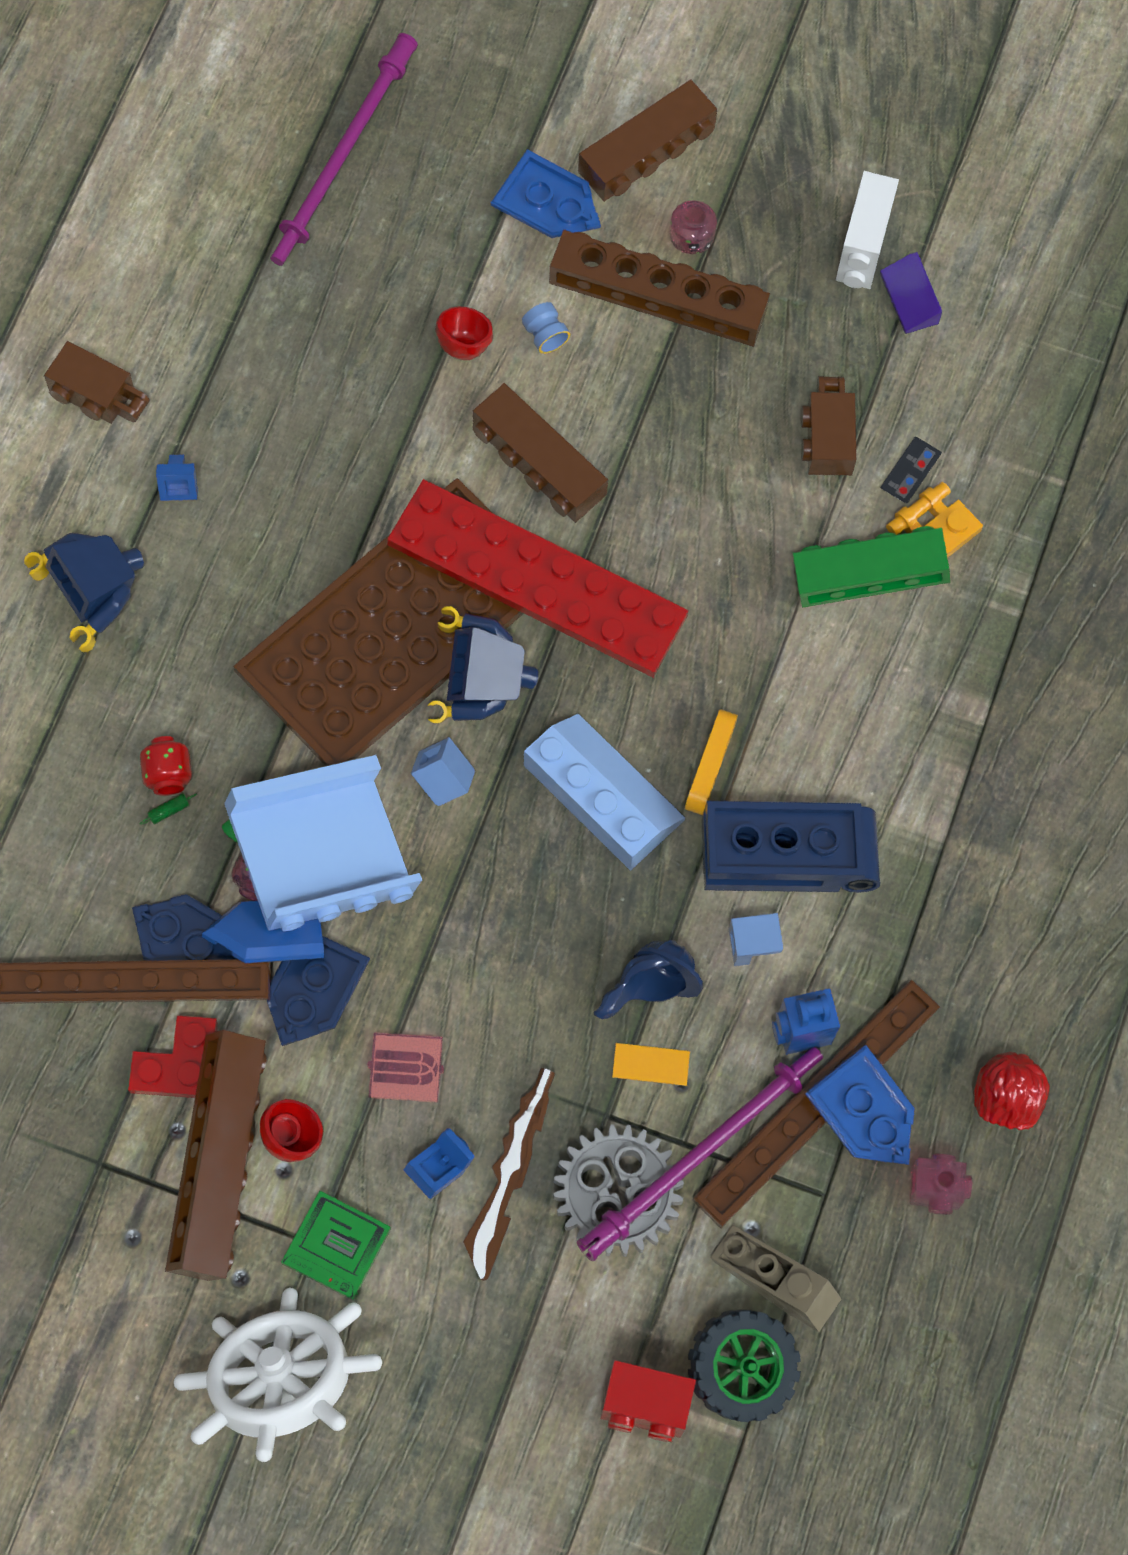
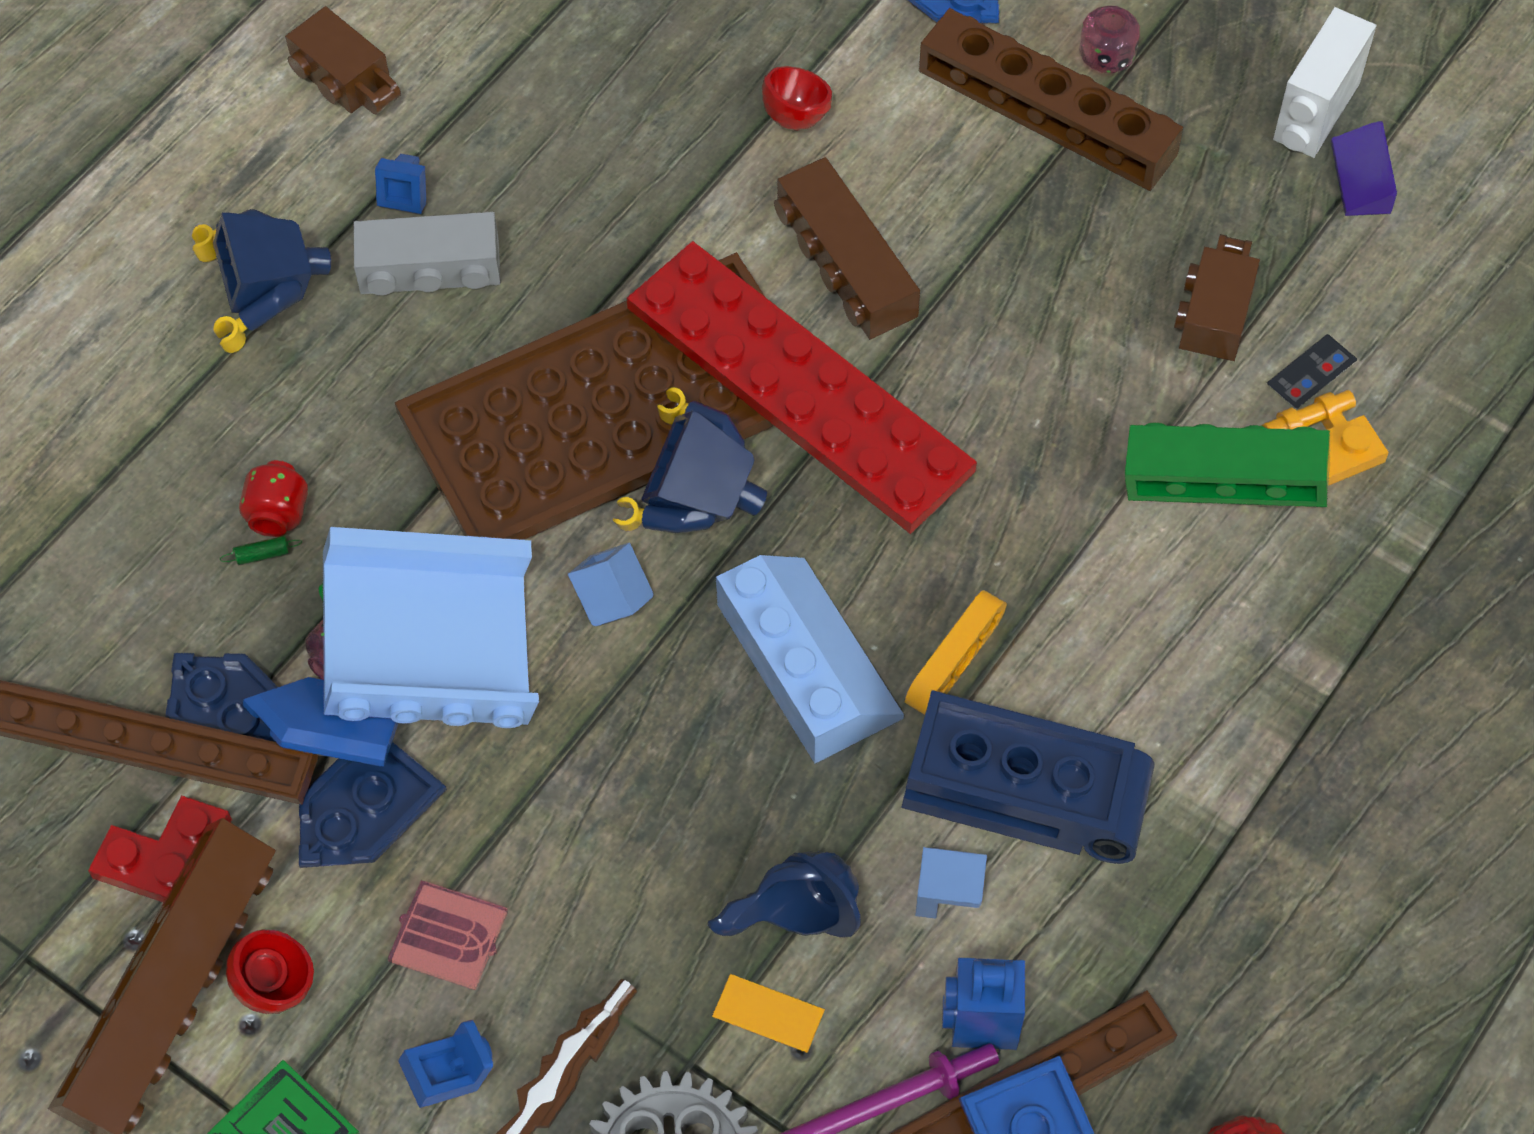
camera: 20 degrees right, 10 degrees down
medium blue wheel [522,302,570,354] -> none
none -> light grey brick [354,212,500,295]

